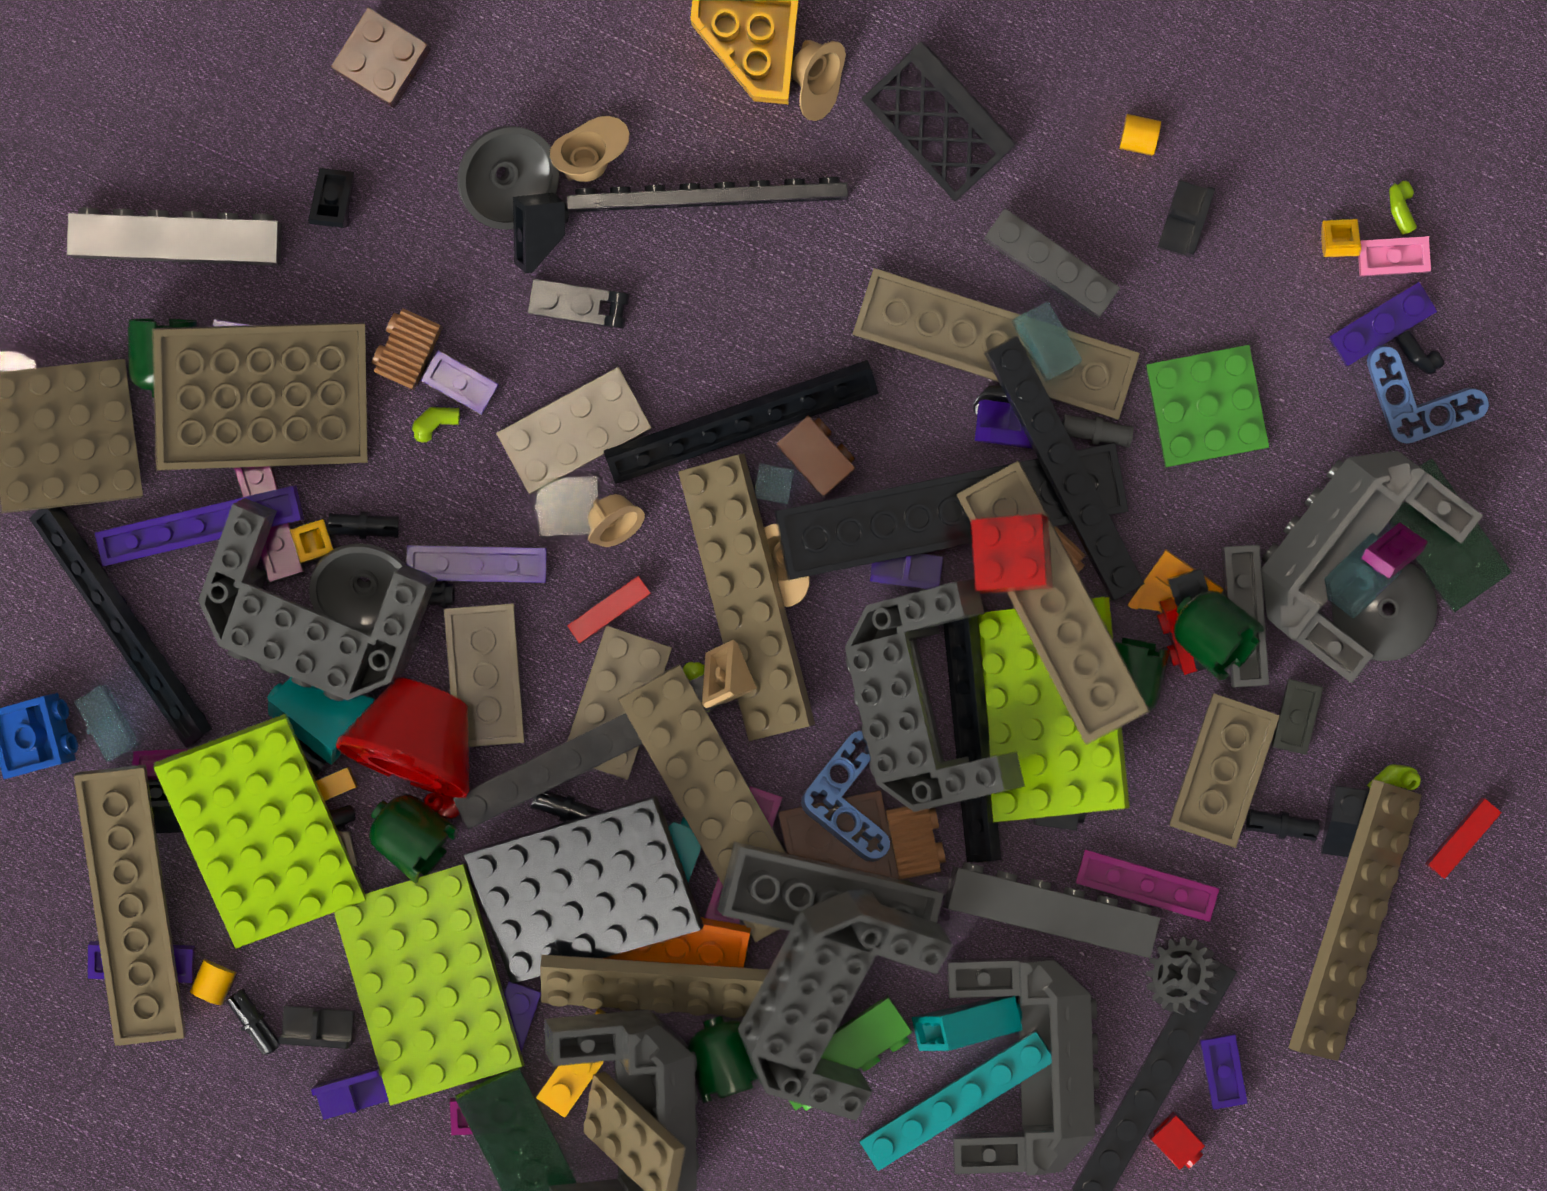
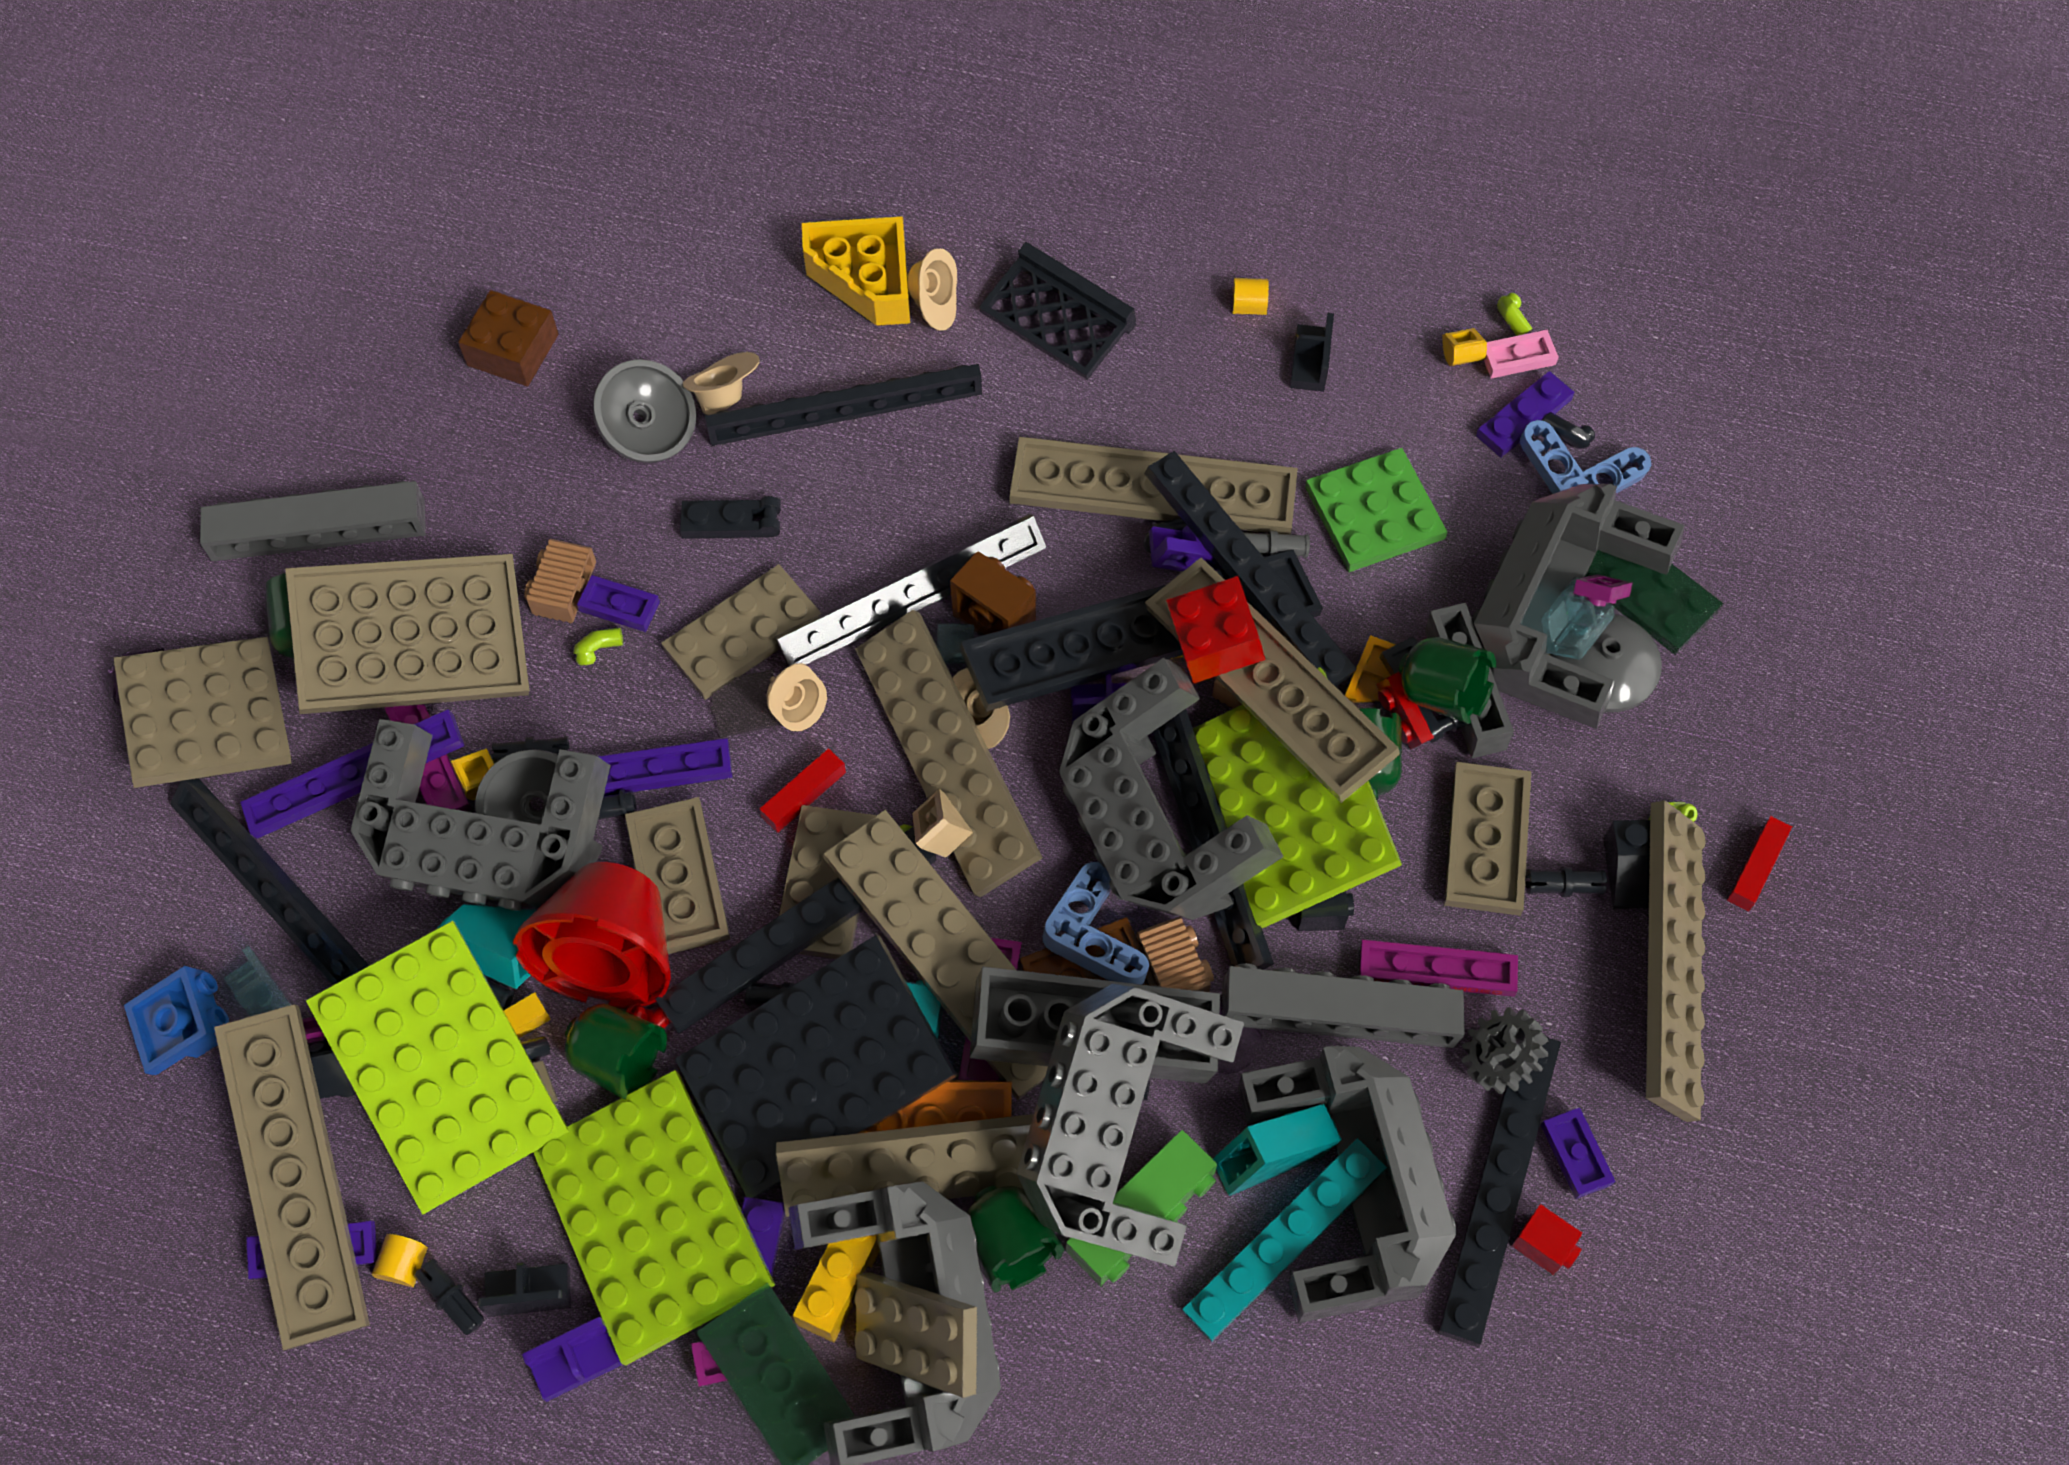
camera: 10 degrees left, 25 degrees down
black slope [308,168,354,228] -> none
black slope [513,193,569,273] -> none
dark grey brick [983,208,1120,320] -> none
clear light blue panel [1011,302,1082,382] -> none
pearl dark grey plate [1271,679,1323,755] -> none

